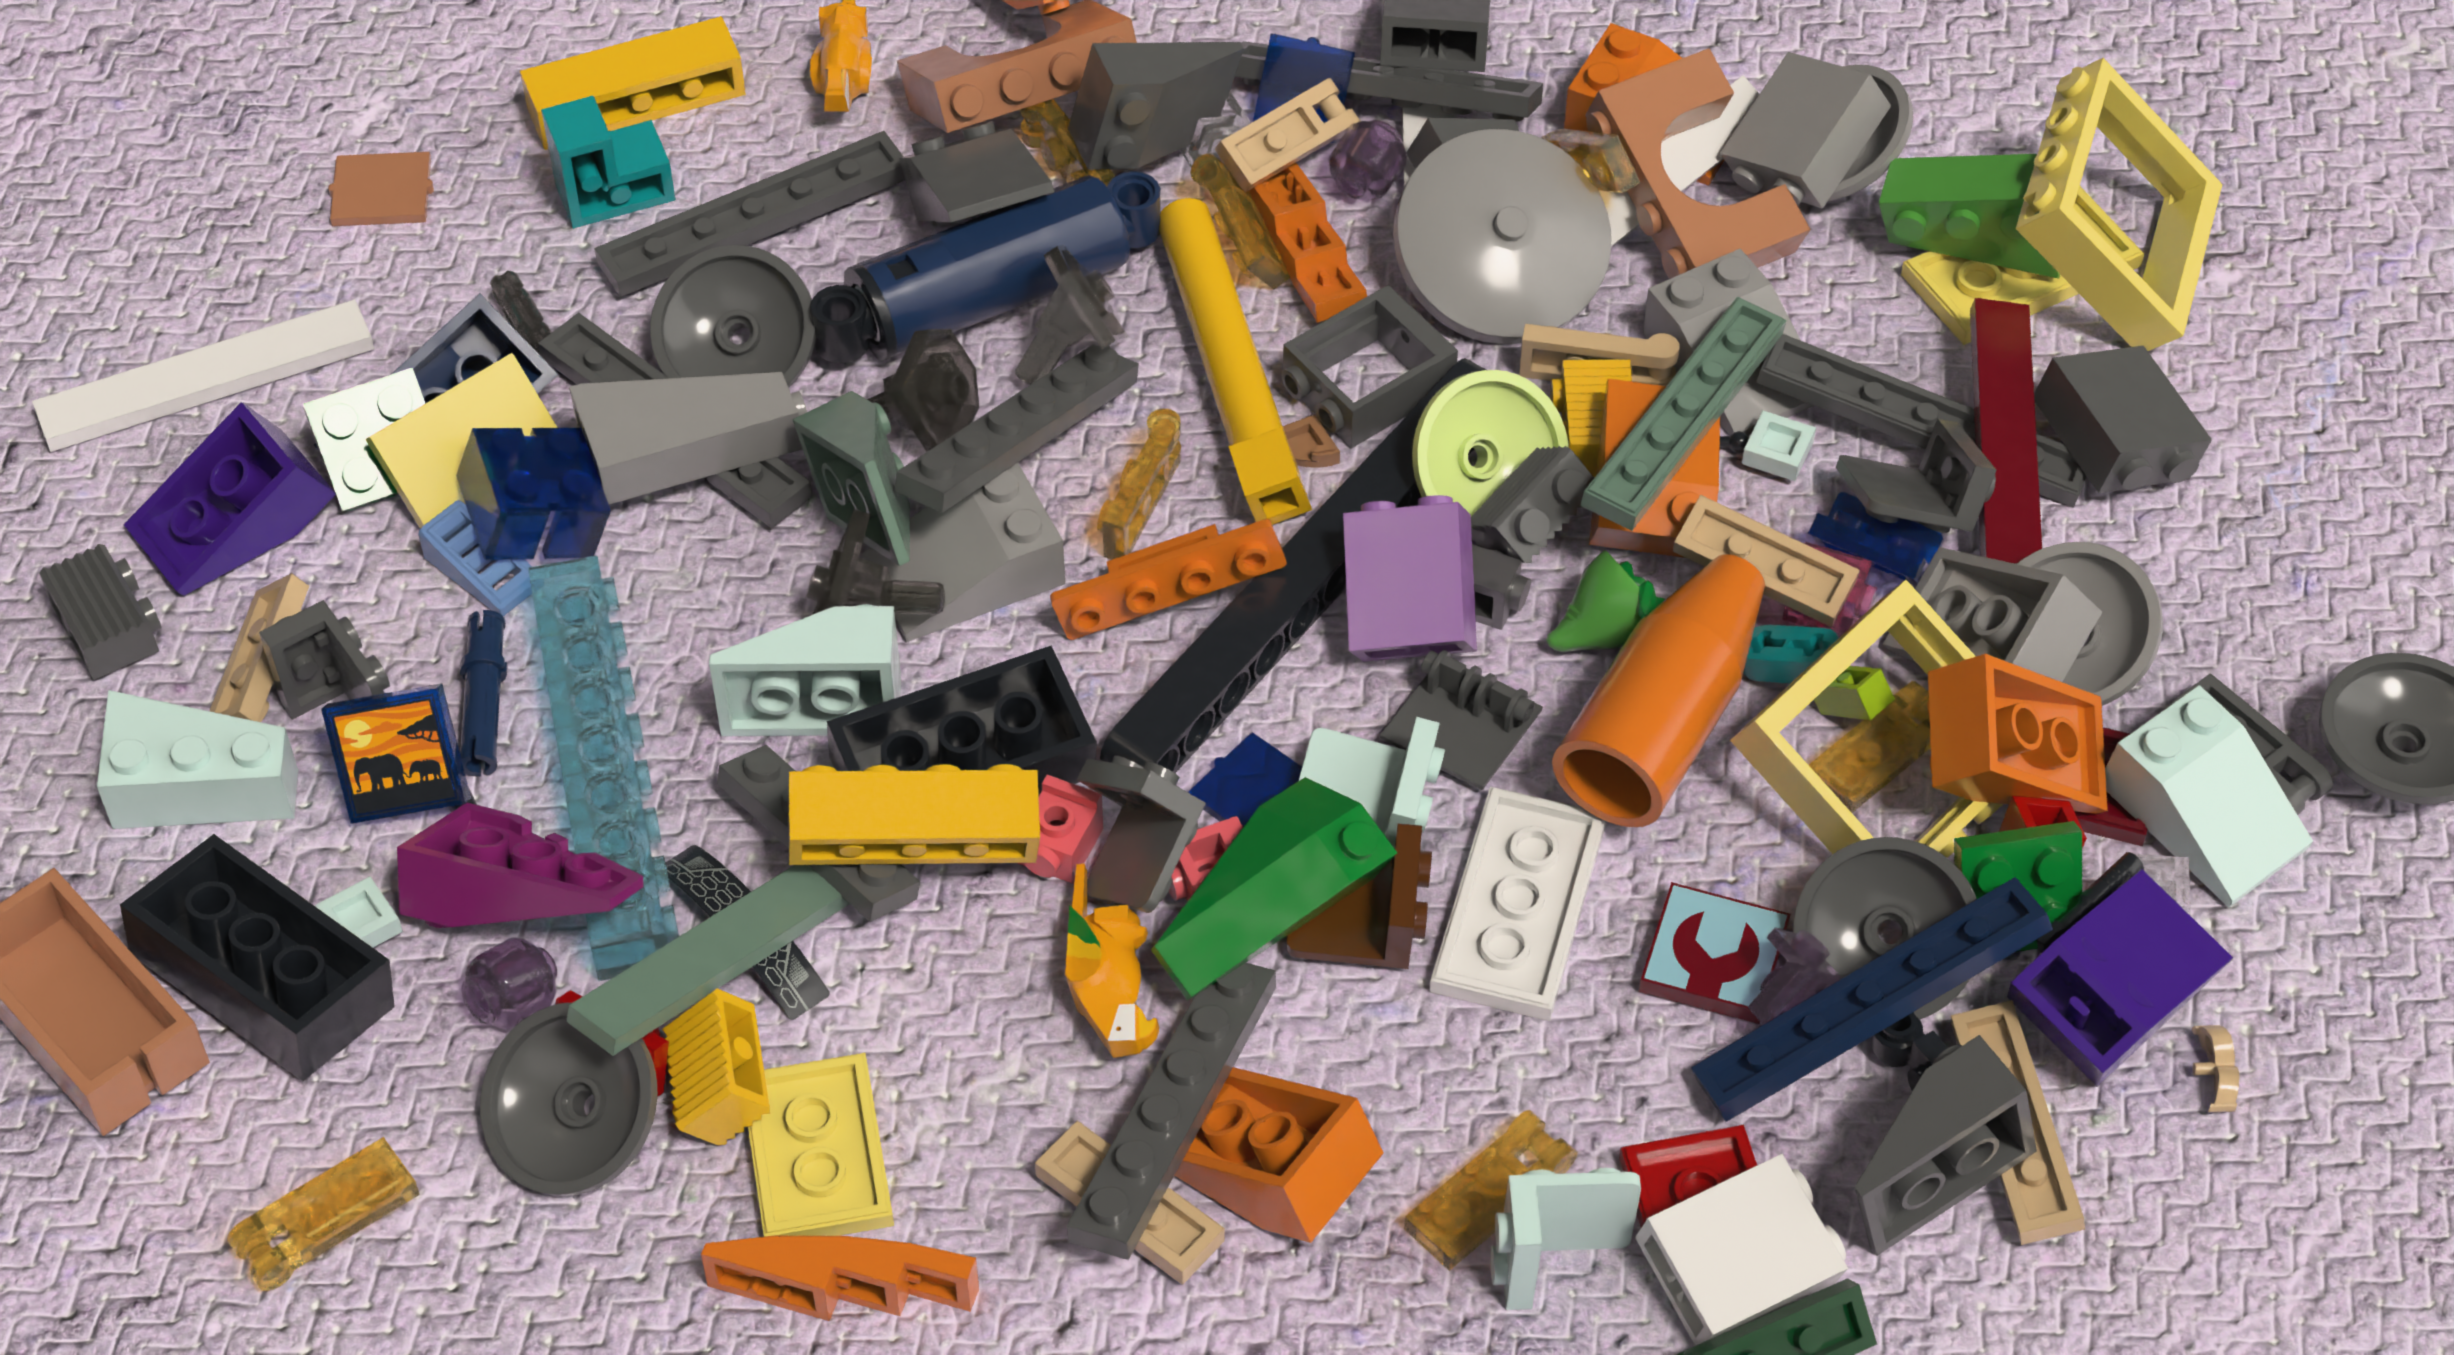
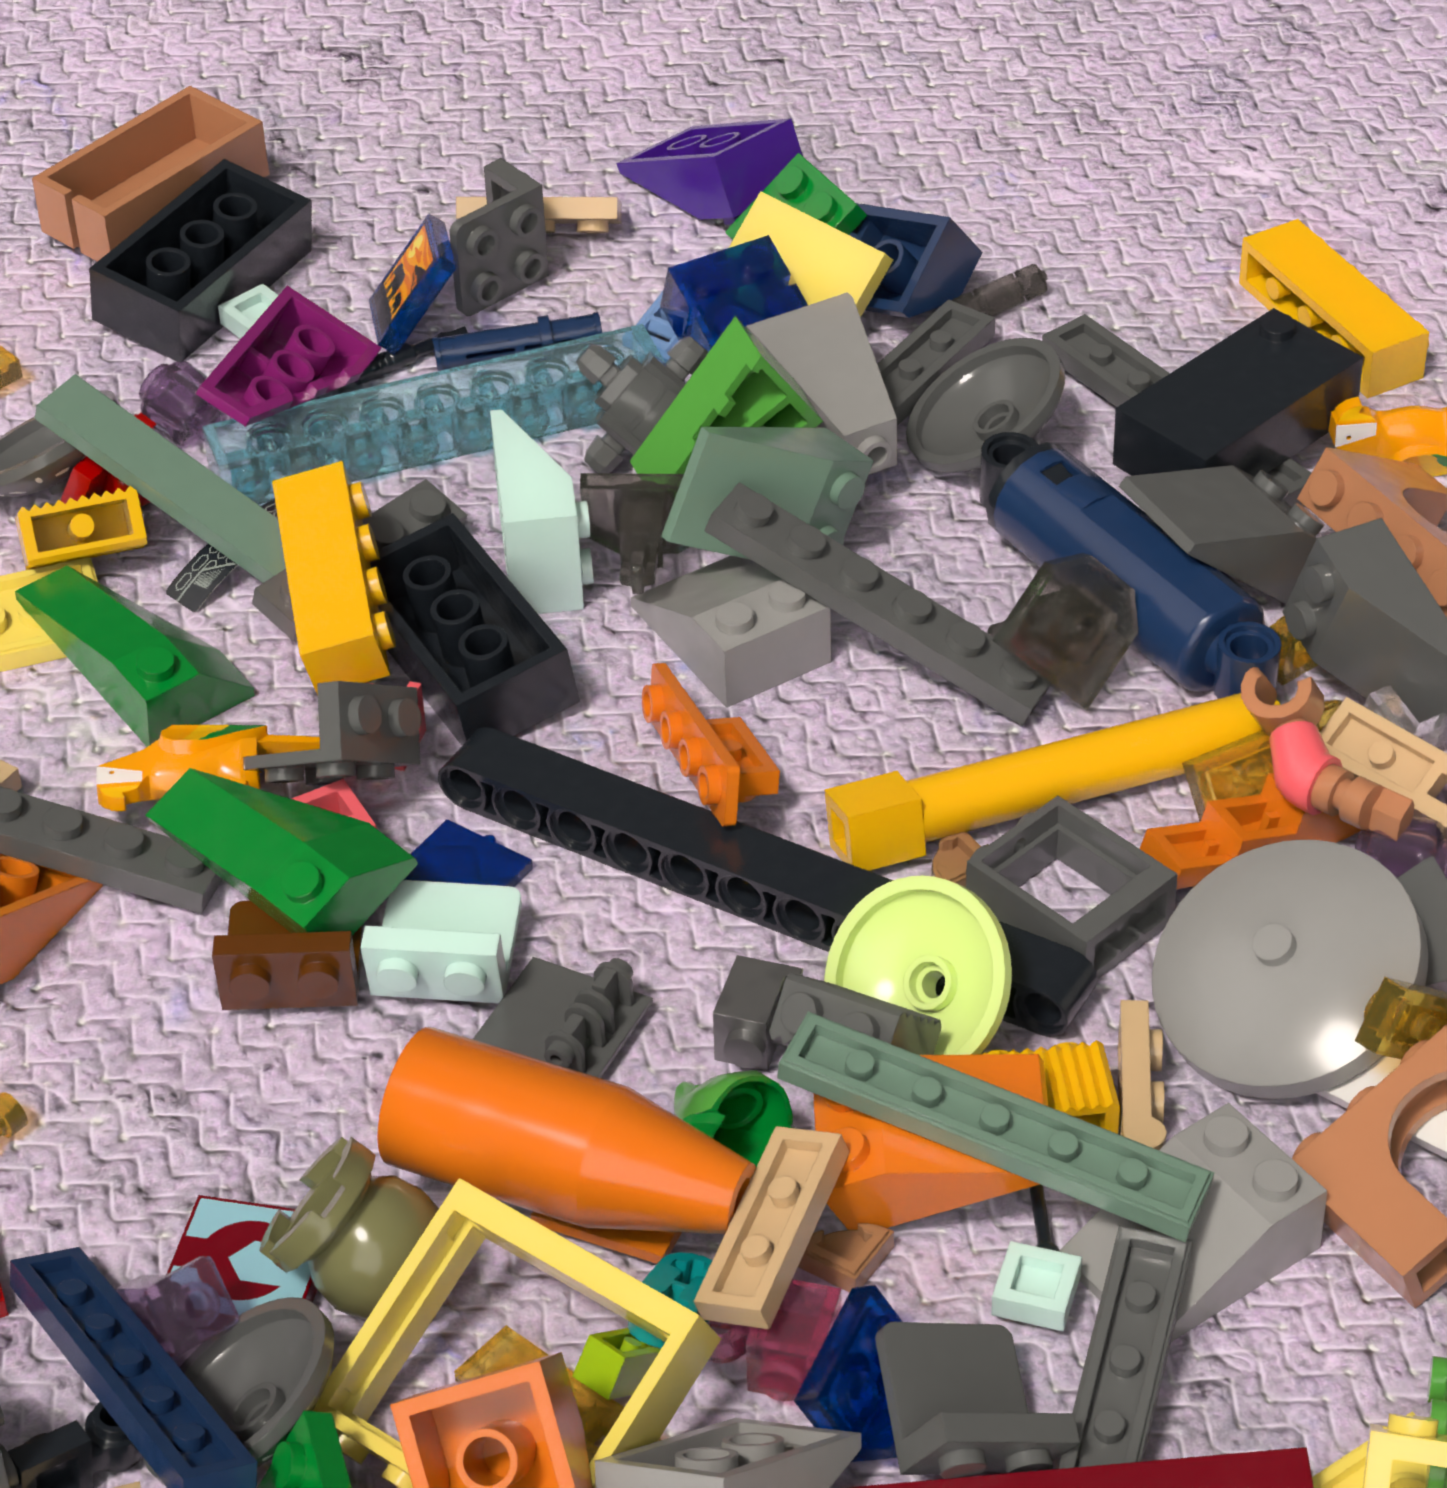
camera: 85 degrees right, 10 degrees down
white tile [32,299,374,452] -> none
dark grey brick [39,544,162,680] -> none
light aqua wedge [97,690,298,829] -> none
nougat piece [328,152,434,226] -> none
teal brick [541,96,676,229] -> none
clear smoke piece [867,329,980,452] -> none
clear yellow plate [1097,408,1181,560] -> none
medium lavender brick [1343,495,1477,662] -> none
white tile [1430,787,1607,1021] -> none
none -> green wedge [15,566,255,747]
none -> olive tile [259,1137,439,1320]
none -> dark grey piece [576,335,708,476]
none -> bright green wedge [630,316,823,516]
none -> black brick [1113,308,1363,477]
none -> nougat piece [1241,667,1415,842]

